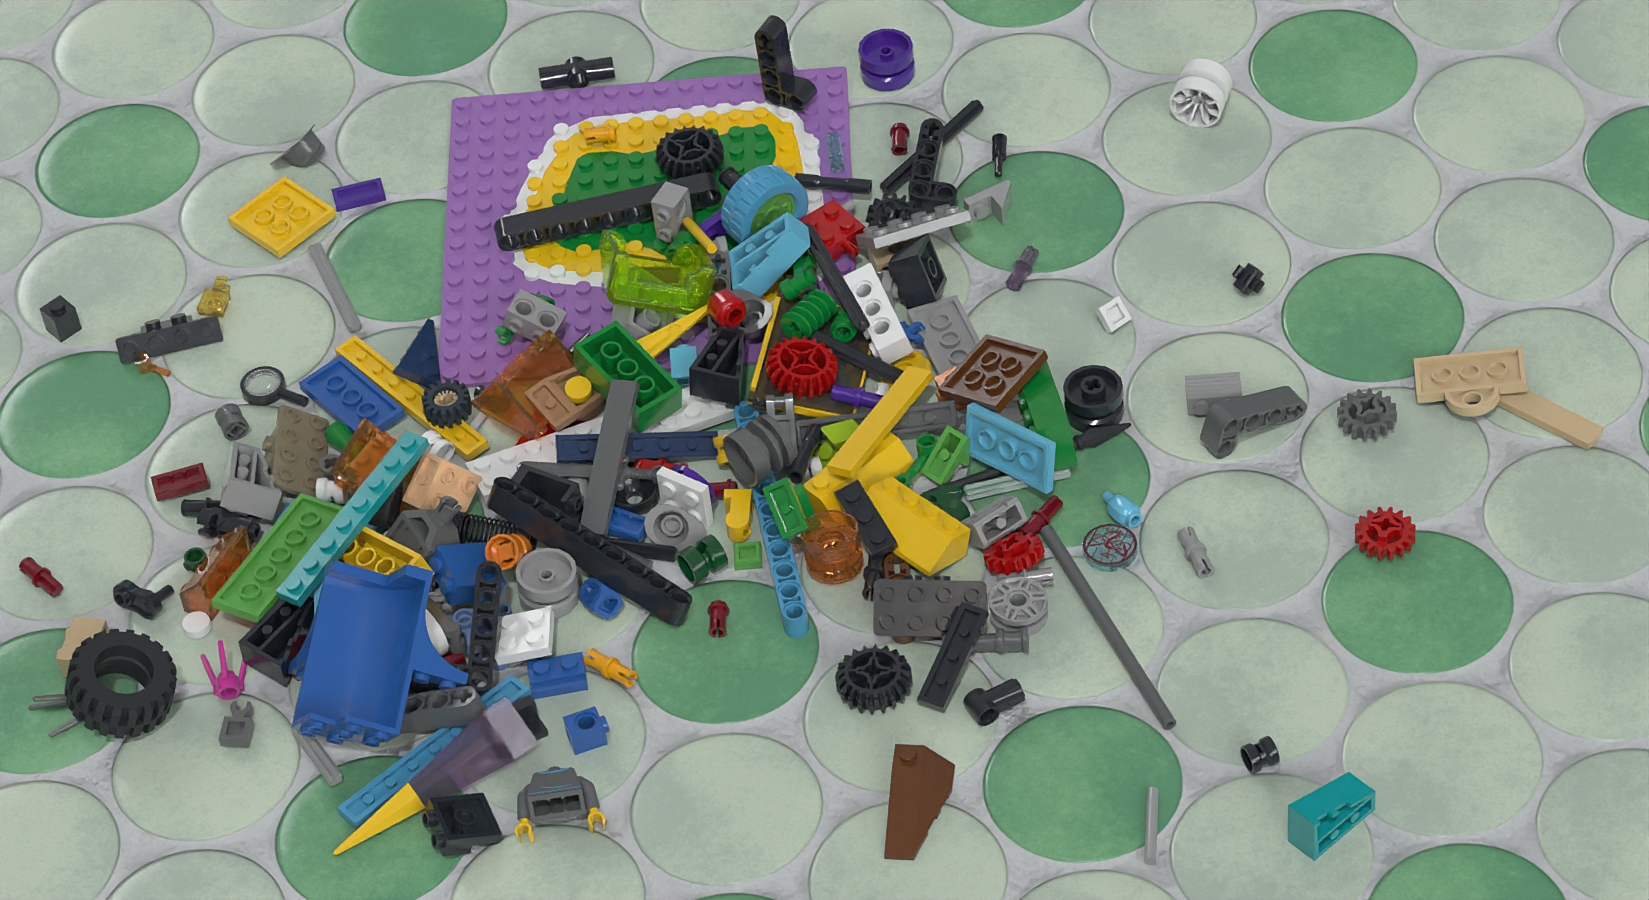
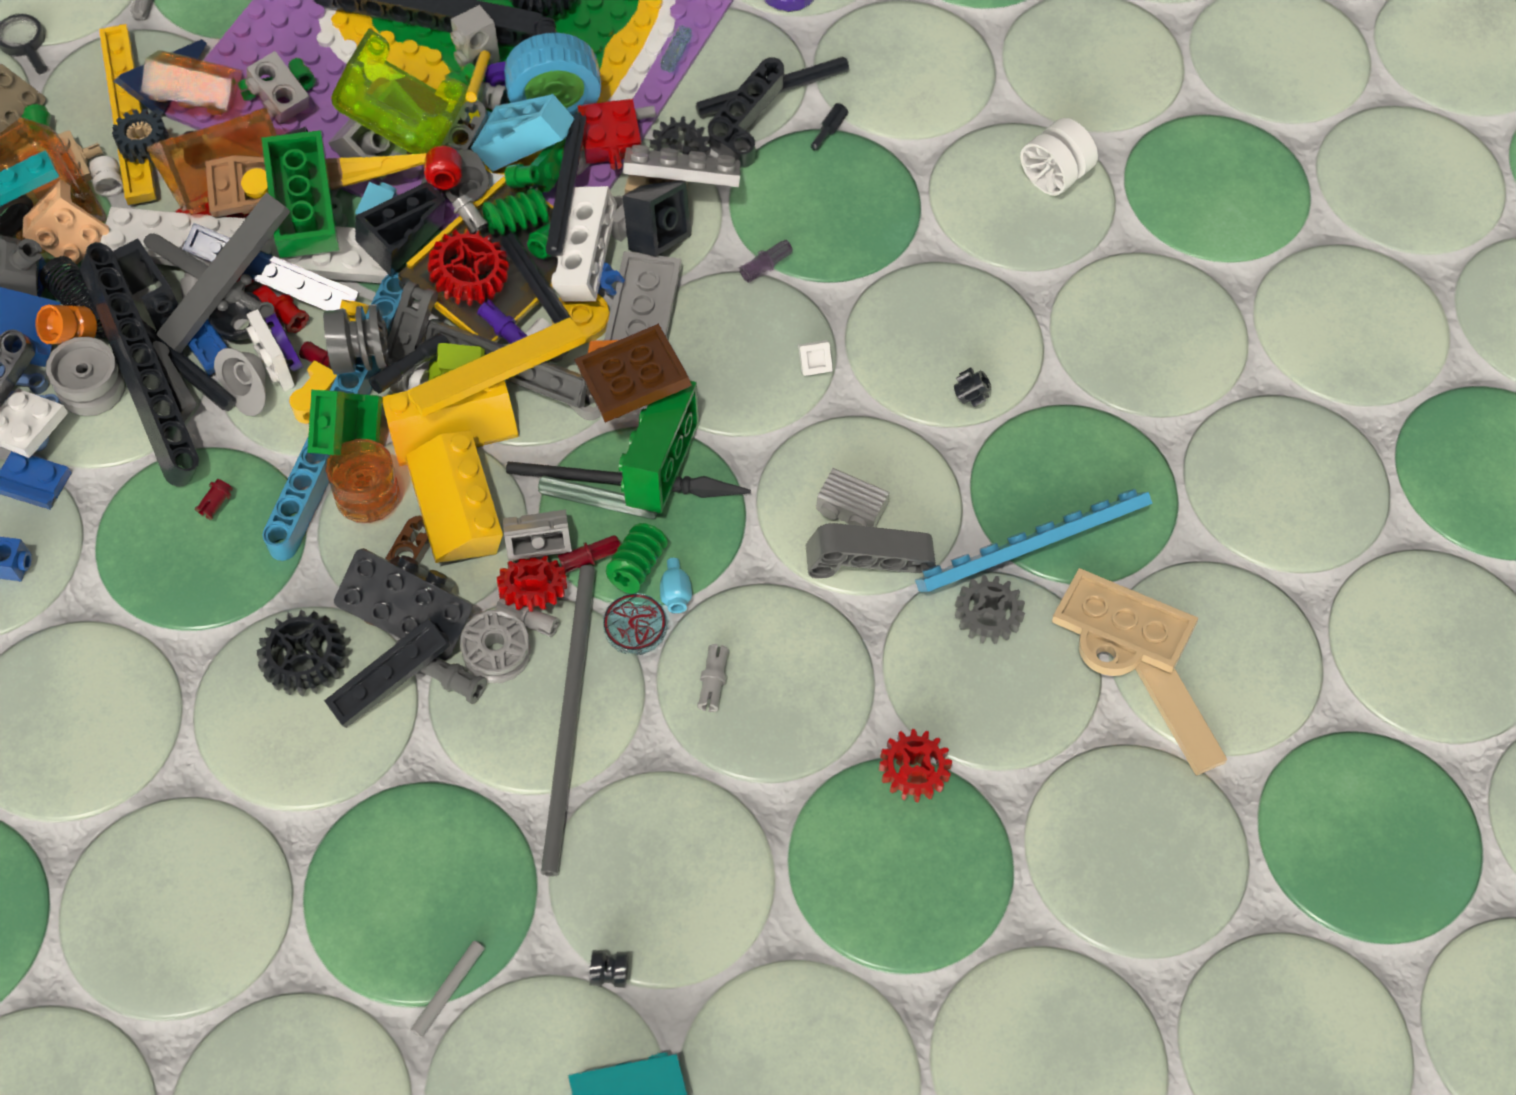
camera: 20 degrees right, 15 degrees up
blue plate [299,355,406,443] -> none
blue rock [579,578,623,619] -> none
light orange pin [584,648,638,688] -> none
dark green wheel [676,534,728,584] -> none
bright green tile [733,541,763,571] -> none
black piece [795,173,872,195] -> none
black plate [834,480,898,560] -> none
black pin [862,553,886,601] -> none
reddish brown wedge [884,744,955,861] -> none
dark red pin [890,123,910,156] -> none
green brick [894,434,938,488] -> none
dark green plate [920,485,971,521] -> none
bright green slope [921,425,970,485] -> none
light grey slope [963,180,1012,225] -> none
black piece [963,678,1025,726] -> none
medium azure tile [965,402,1056,494] -> none
black wheel [1063,365,1124,433] -> none
none -> clear orange slope [141,50,243,115]
none -> light grey pin [452,195,488,234]
none -> green piece [606,523,668,594]
none -> dark azure plate [915,489,1153,592]

